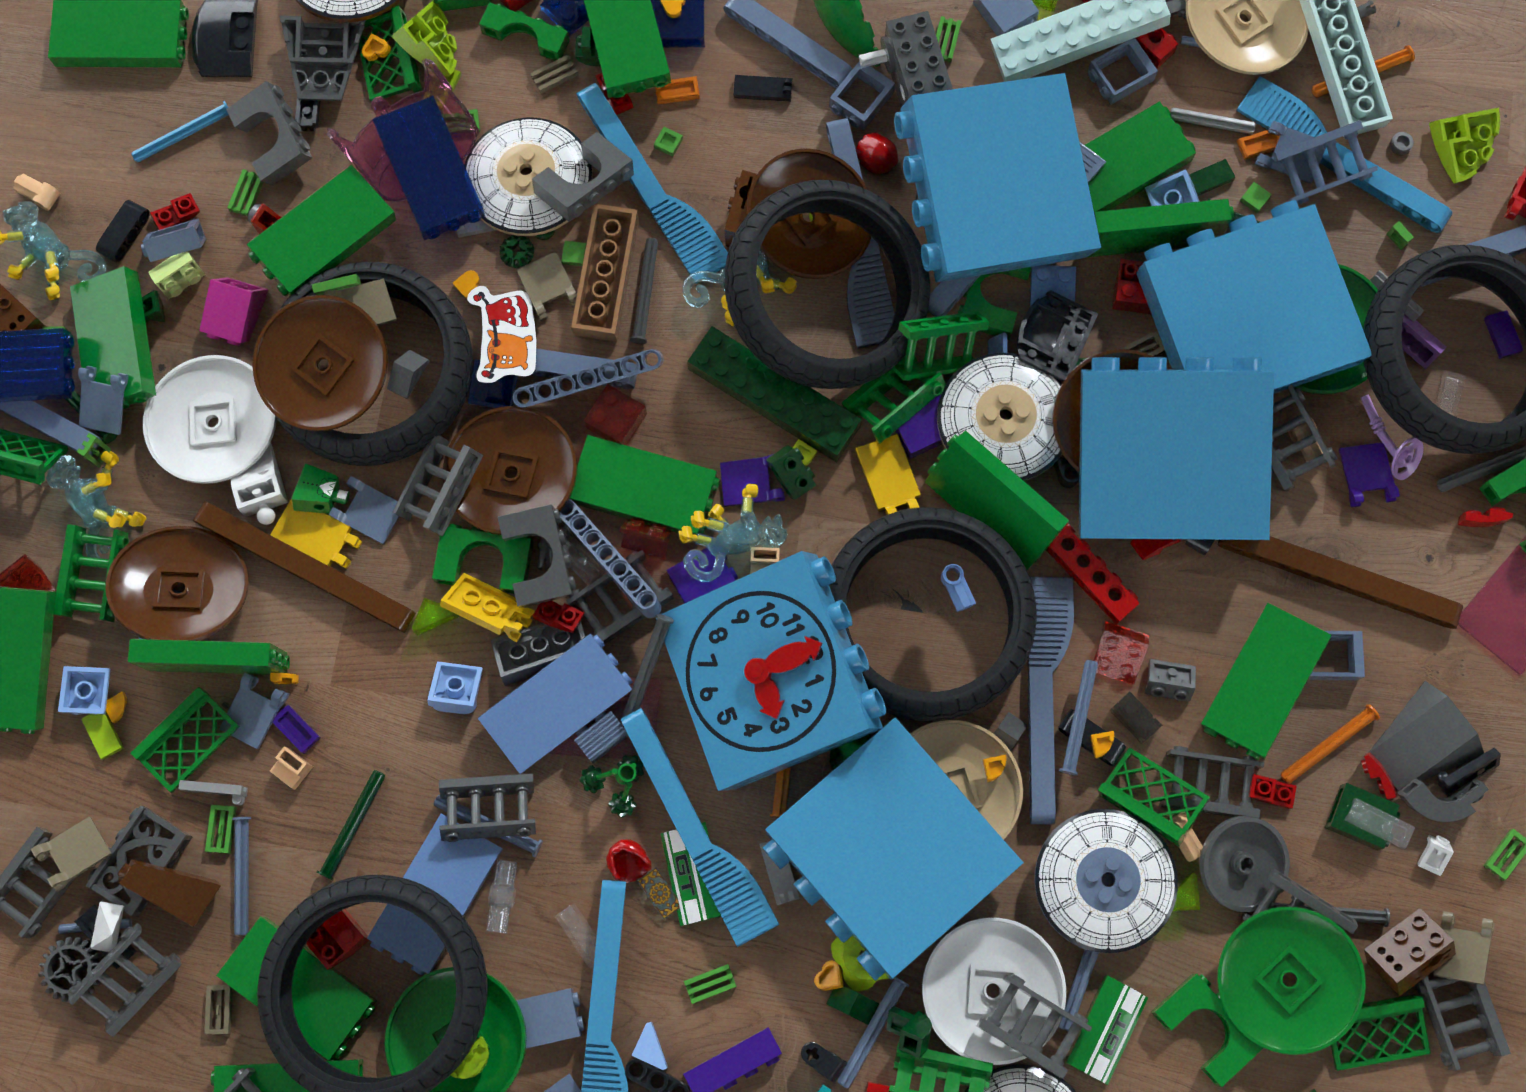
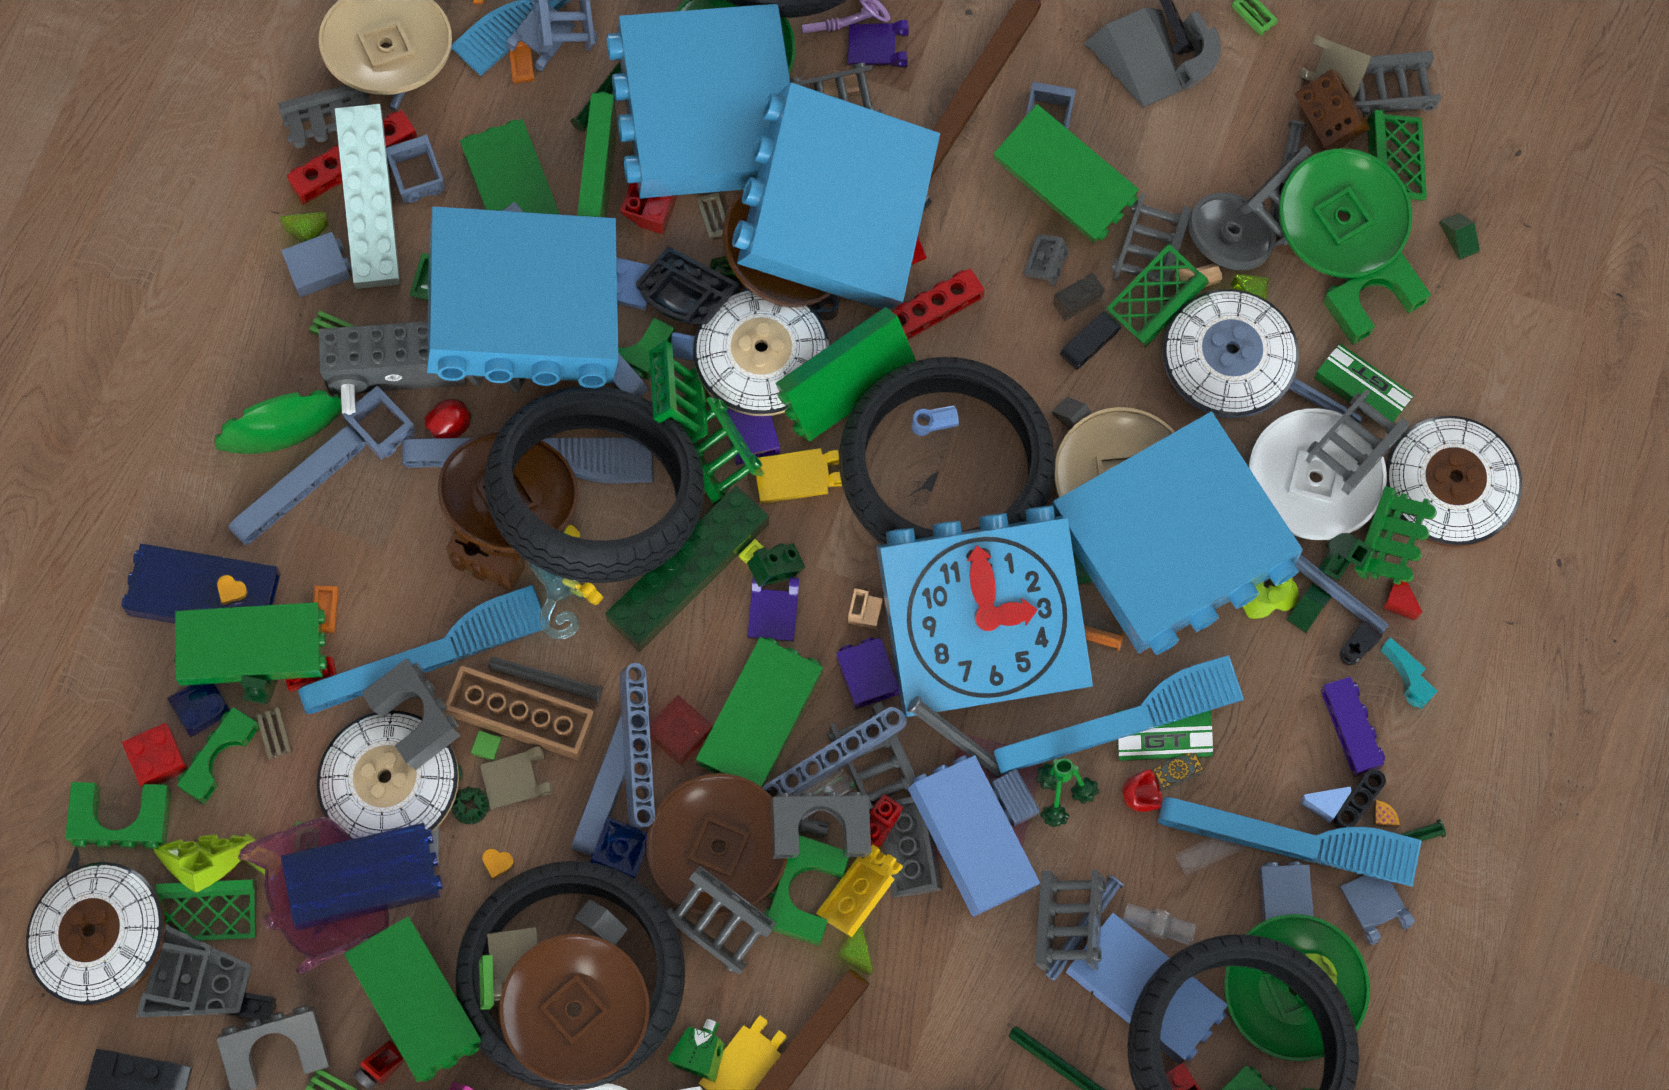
camera: 85 degrees left, 5 degrees down
sand blue flag [329,476,399,545] -> none
light orange tile [362,33,391,61] -> none
light blue slope [427,662,483,714] -> none
sticker [467,286,536,383] -> none
clear red bracket [619,518,672,558] -> none
bright green tile [654,127,683,157] -> none
clear light blue animal [679,484,787,582] -> none
bright green tile [684,964,737,1004] -> none
black hinge [733,75,793,102] -> none
light grey hinge [759,841,800,906] -> none
light orange tile [814,960,843,991] -> none
light orange tile [982,755,1006,783] -> none
sand blue piece [1028,577,1074,825] -> none
sand blue axle [1059,660,1098,775] -> none
light orange tile [1090,731,1114,759] -> none
clear red bracket [1093,621,1149,685] -> none
light blue slope [1145,169,1199,206] -> none
light grey axle [1170,107,1255,134] -> none
dark green tile [1189,159,1236,196] -> none
bright green tile [1240,182,1272,213] -> none
red slope [1249,774,1297,809] -> none
orange axle [1280,704,1380,784] -> none
dark green brick [1325,783,1400,850] -> none
clear hinge [1345,798,1415,849] -> none
red slope [1361,752,1397,799] -> none
white bracket [1418,835,1454,876] -> none

